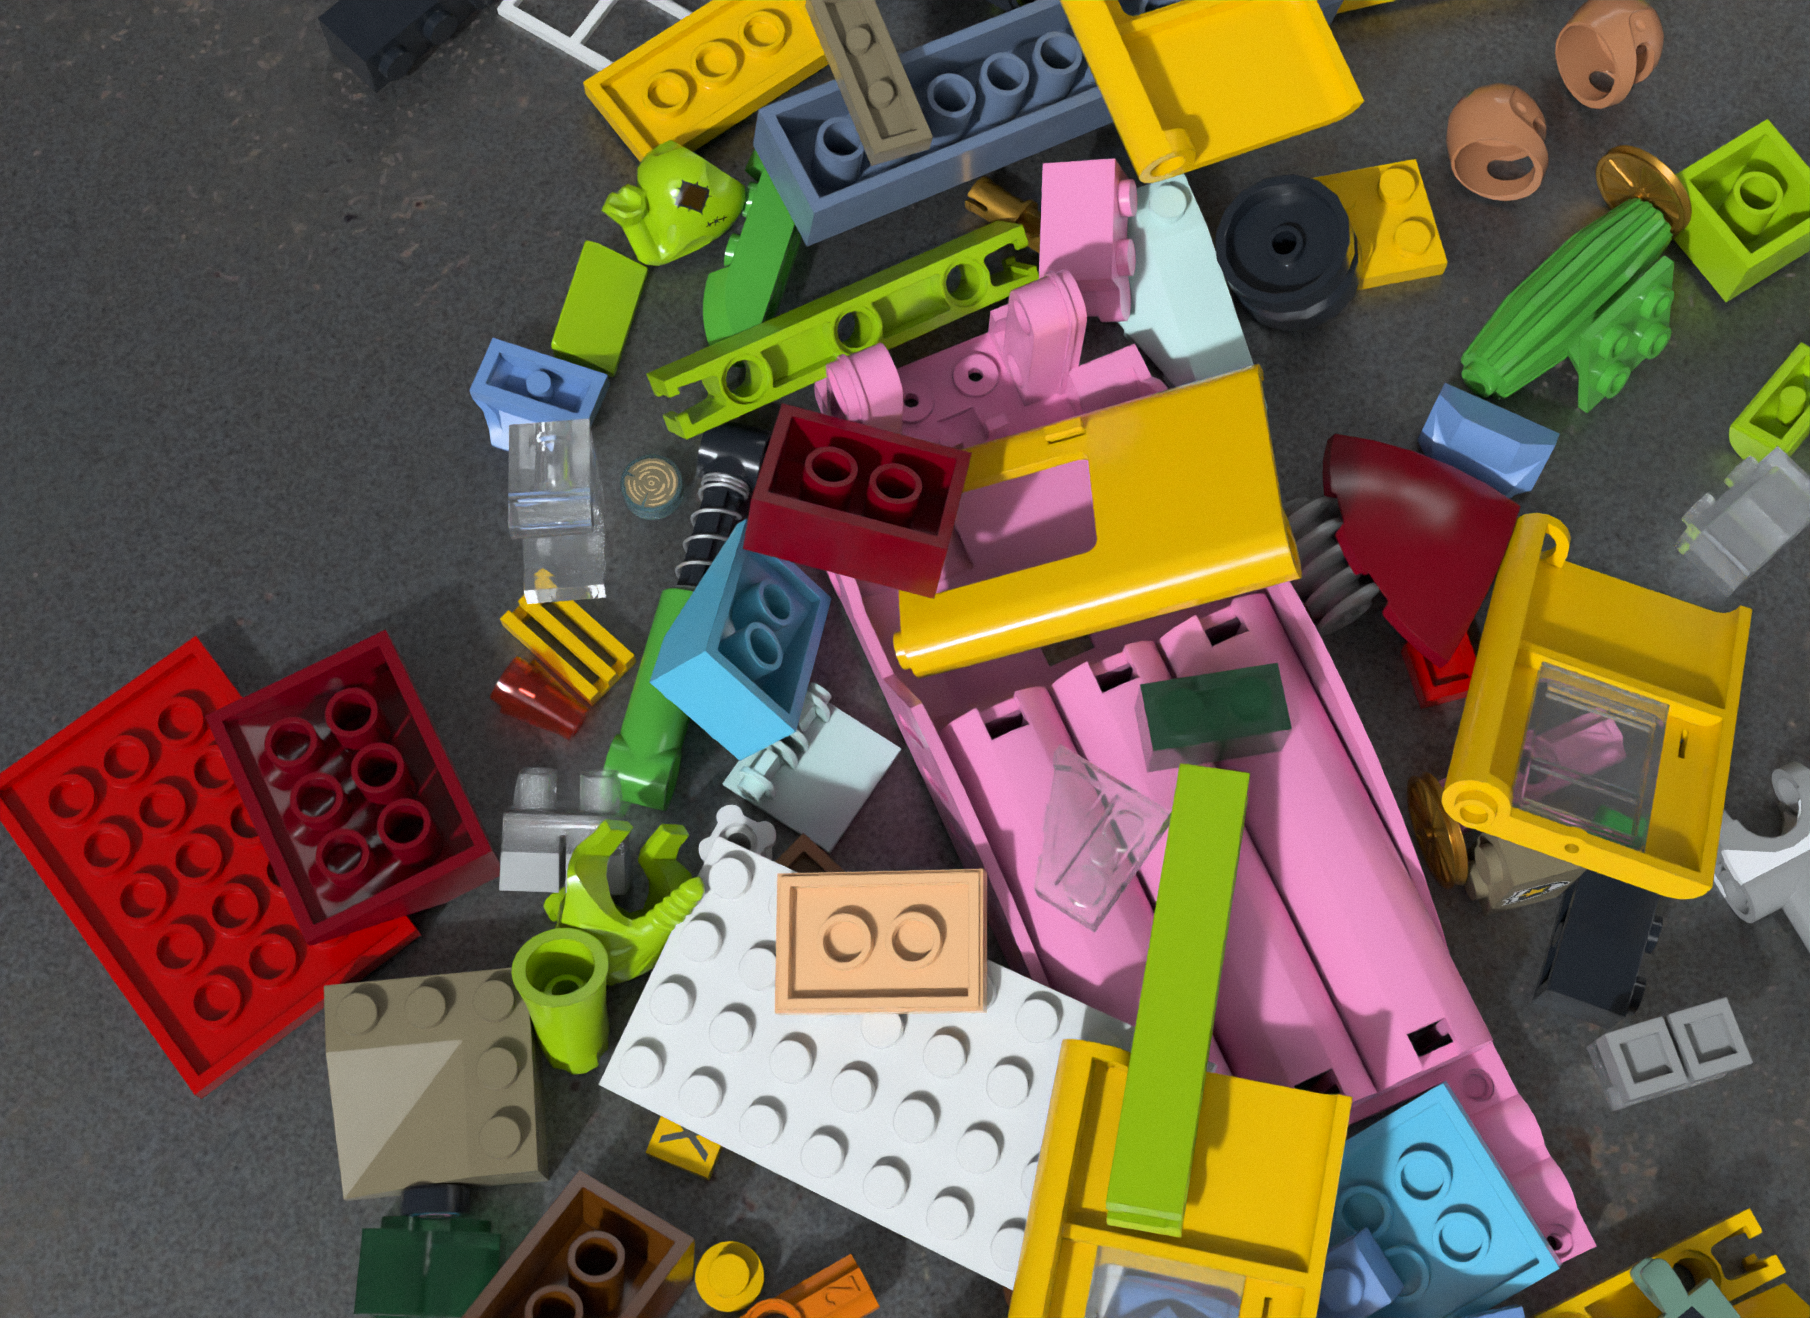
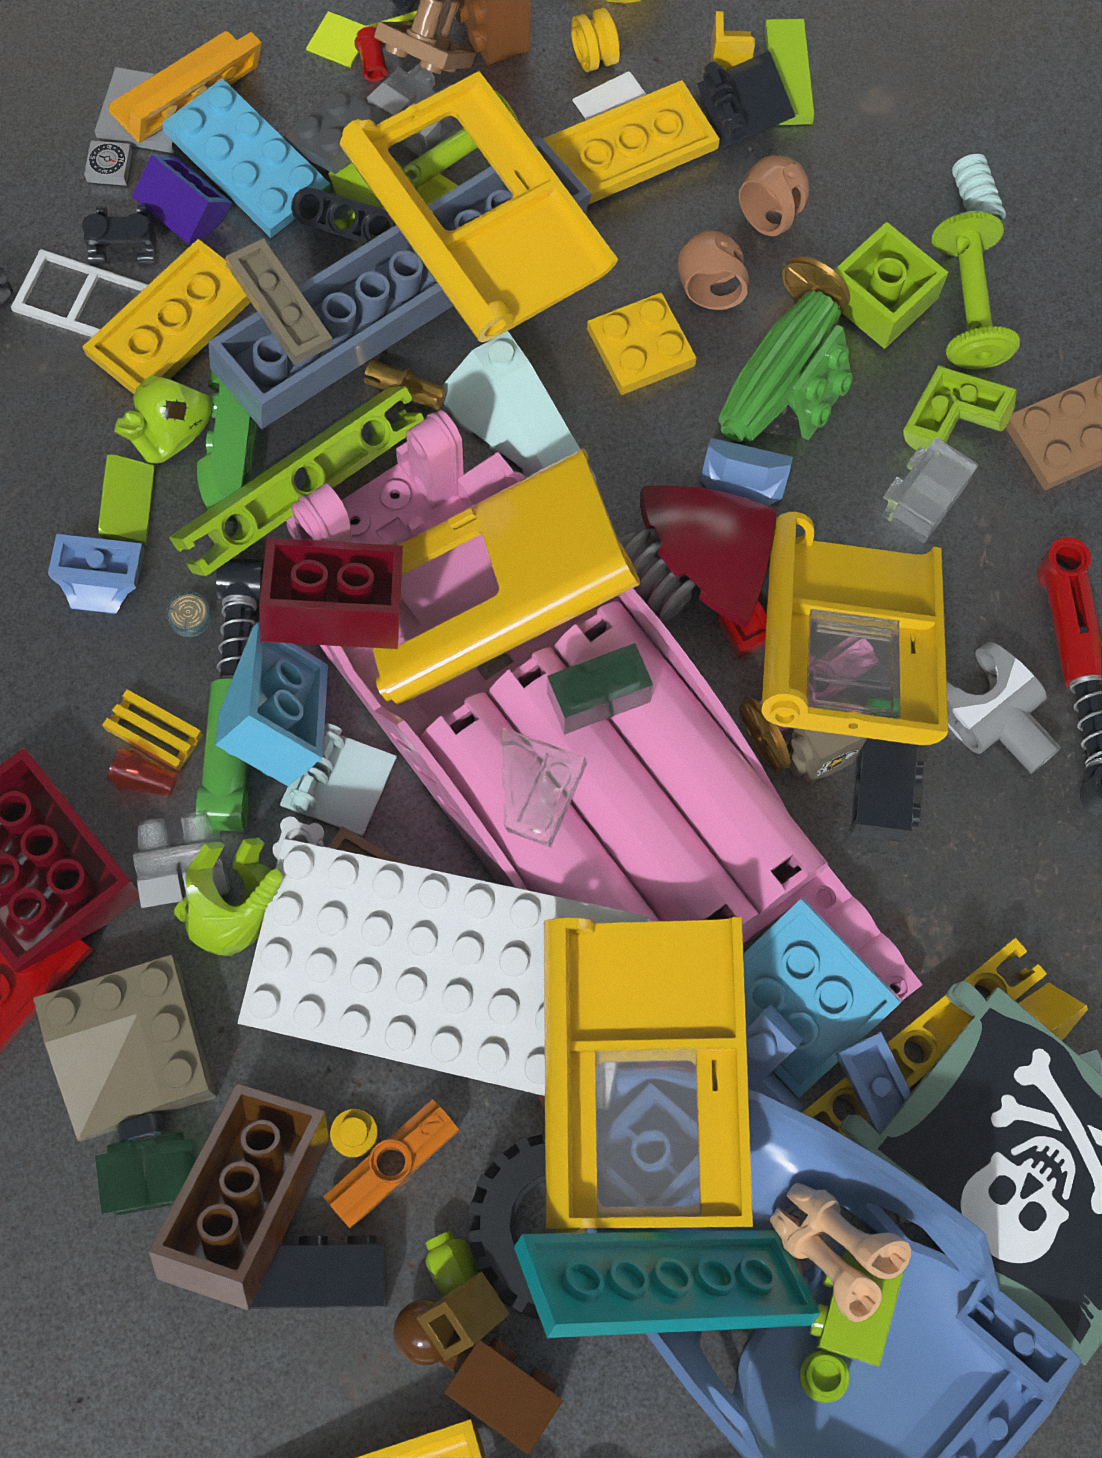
camera: 15 degrees left, 0 degrees up
clear piece [508,419,606,604] -> none
lime plant [511,928,610,1075] -> none
yellow tile [645,1116,723,1181] -> none
light nougat tile [775,869,987,1015] -> none
bright pink hinge [1039,158,1137,322] -> none
lime piece [1106,763,1250,1238] -> none
black wheel [1216,174,1363,331] -> none
light grey hips [1587,997,1753,1112] -> none

